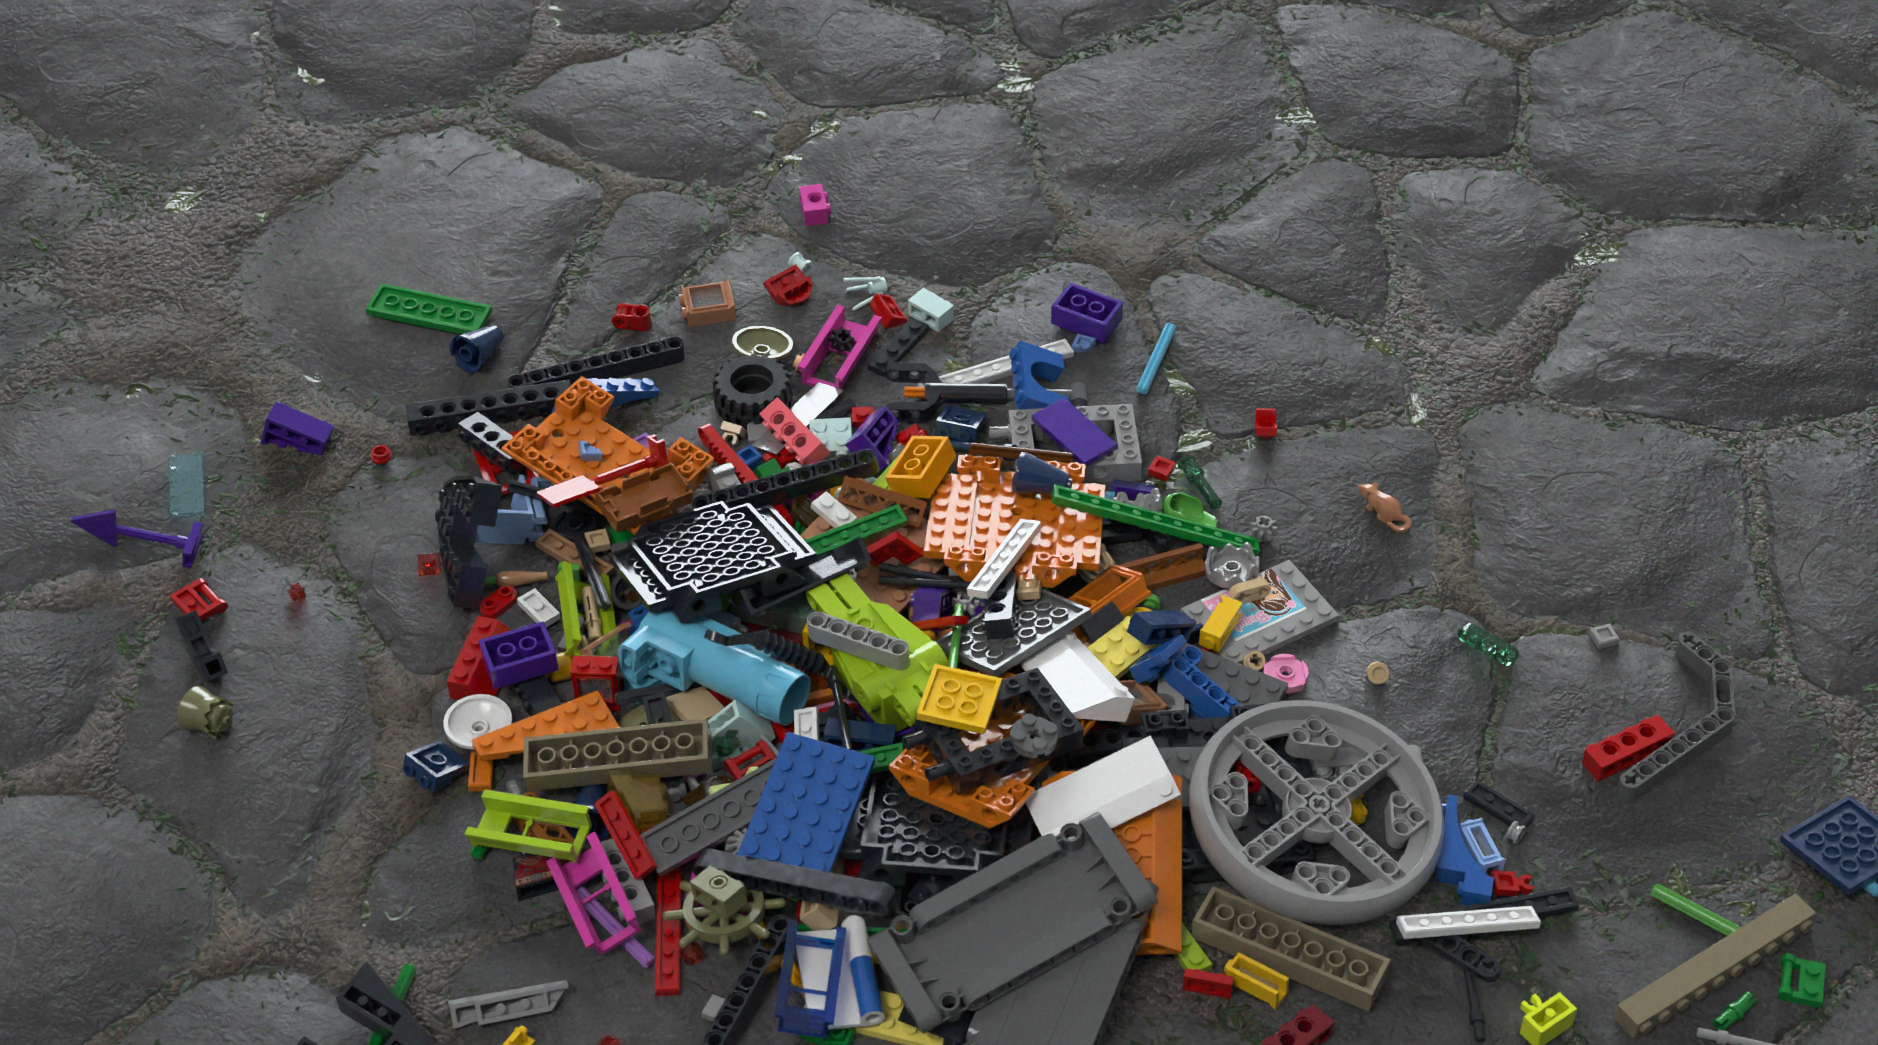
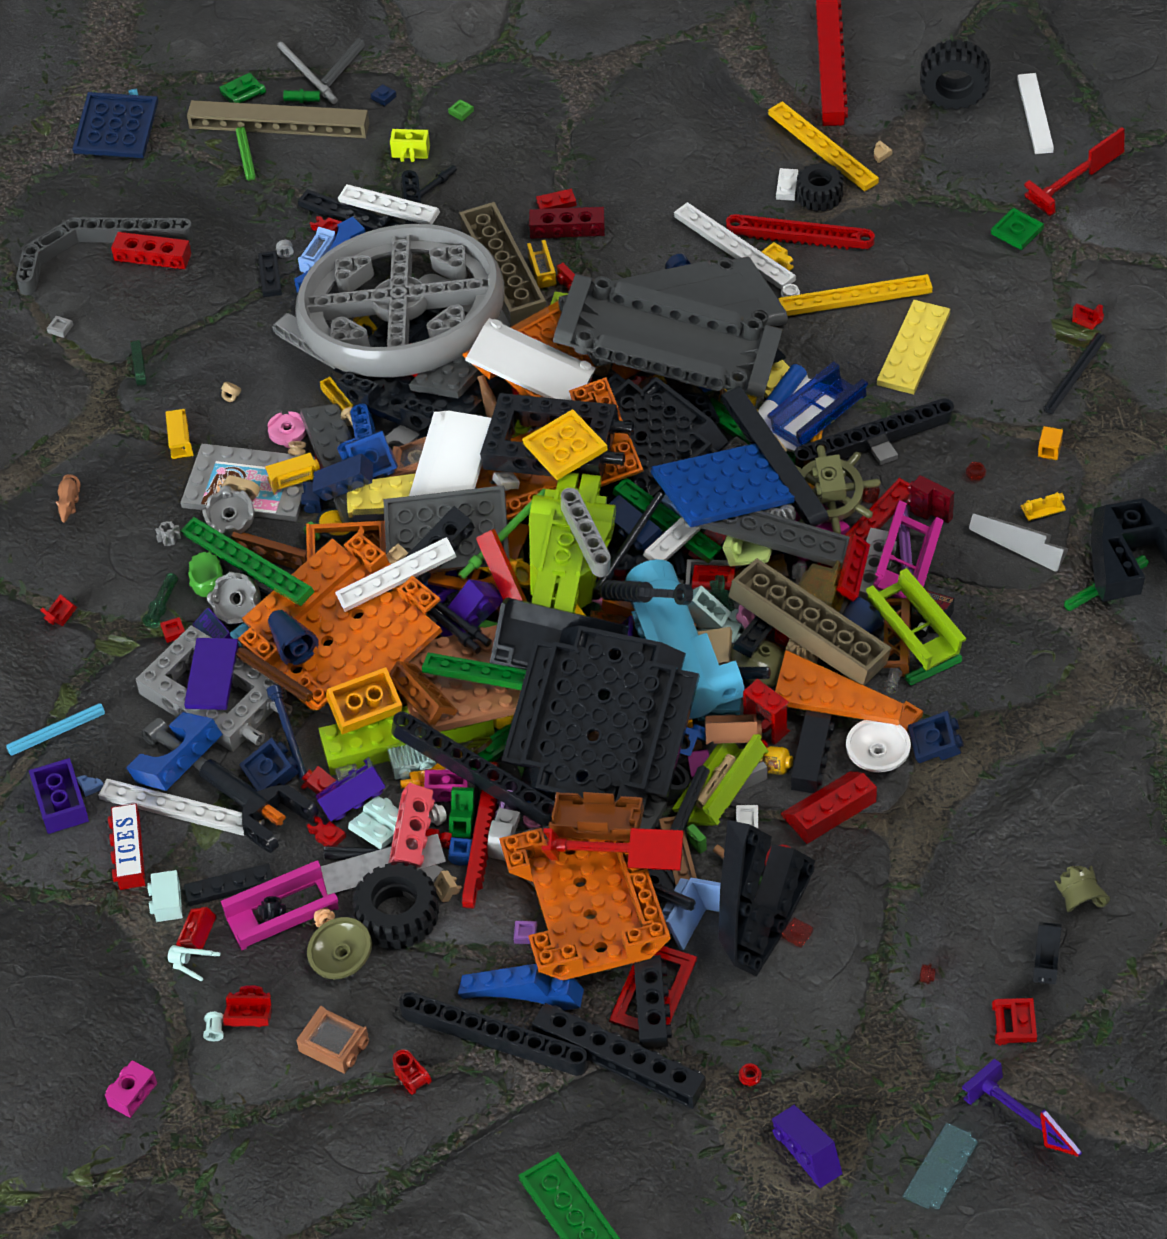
camera: 135 degrees left, 5 degrees up
dark blue cone [449,325,504,373] -> none
dark purple brick [479,621,559,689] -> none
medium blue tile [578,441,603,461] -> none
white plate [811,492,857,528] -> none
red plate [867,531,924,566] -> none
dark grey plate [1010,714,1058,758] -> none
none -> brick [108,803,146,890]
none -> yellow window [166,409,194,459]
none -> dark red plate [907,475,954,523]

